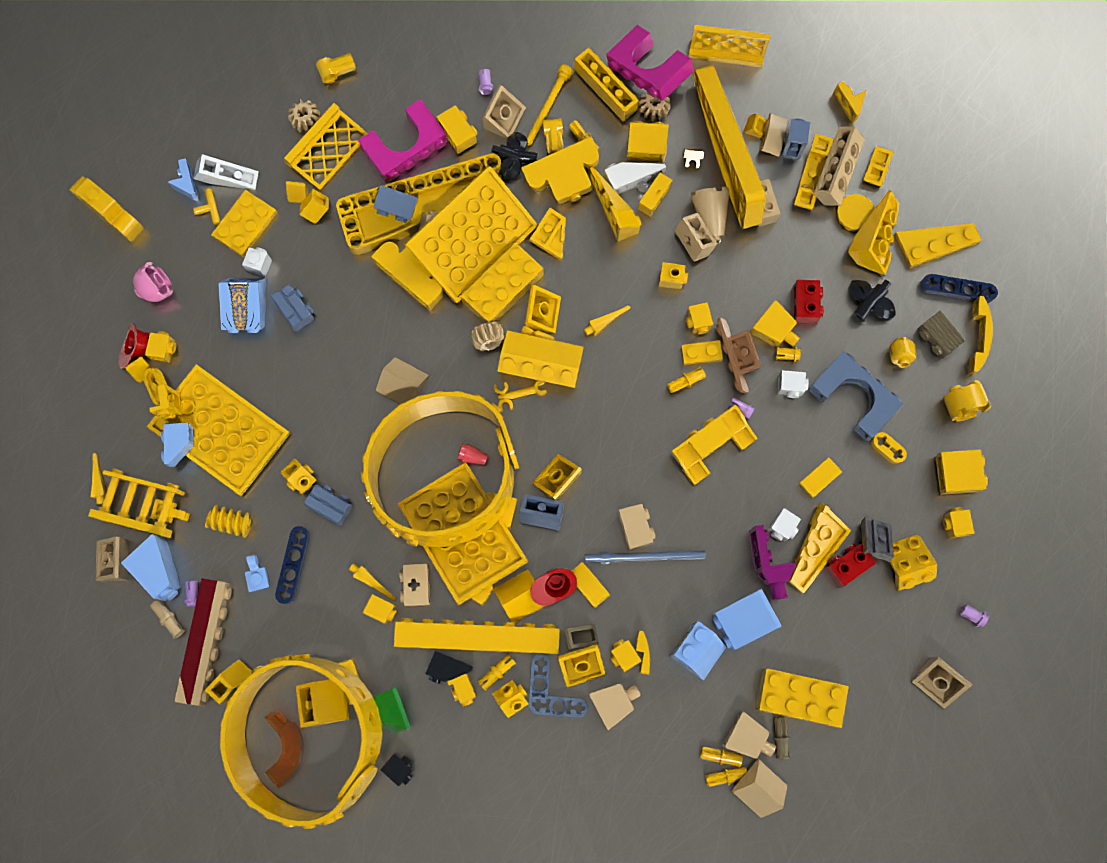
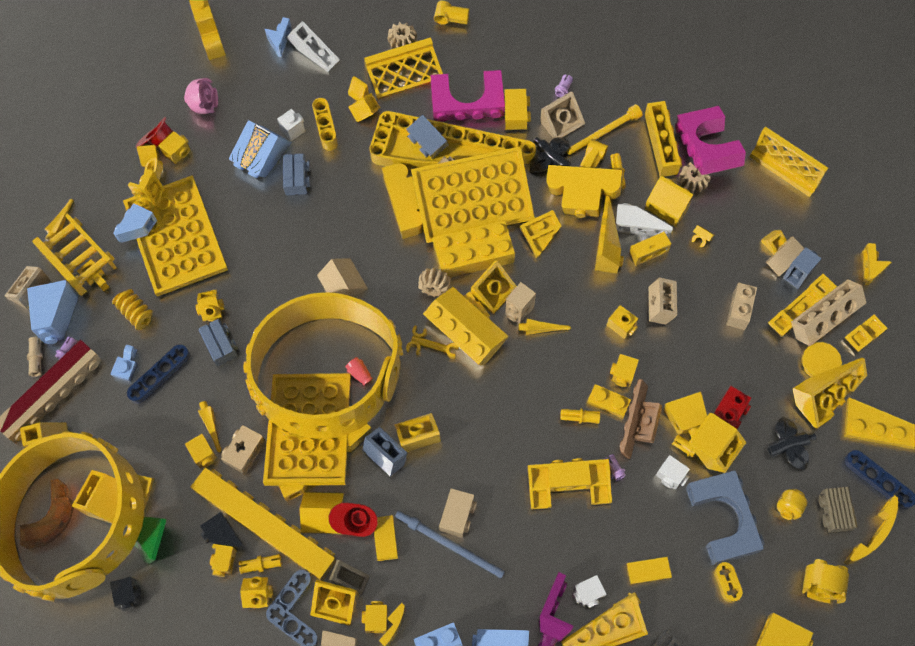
camera: 35 degrees right, 10 degrees down
yellow piece [193,188,220,225] -> none
yellow plate [211,190,278,257] -> none
tan cone [691,187,729,241] -> none
yellow beam [693,65,766,229] -> none
none -> yellow beam [312,98,338,151]
none -> tan brick [505,282,536,323]
none -> yellow slope [688,413,746,473]

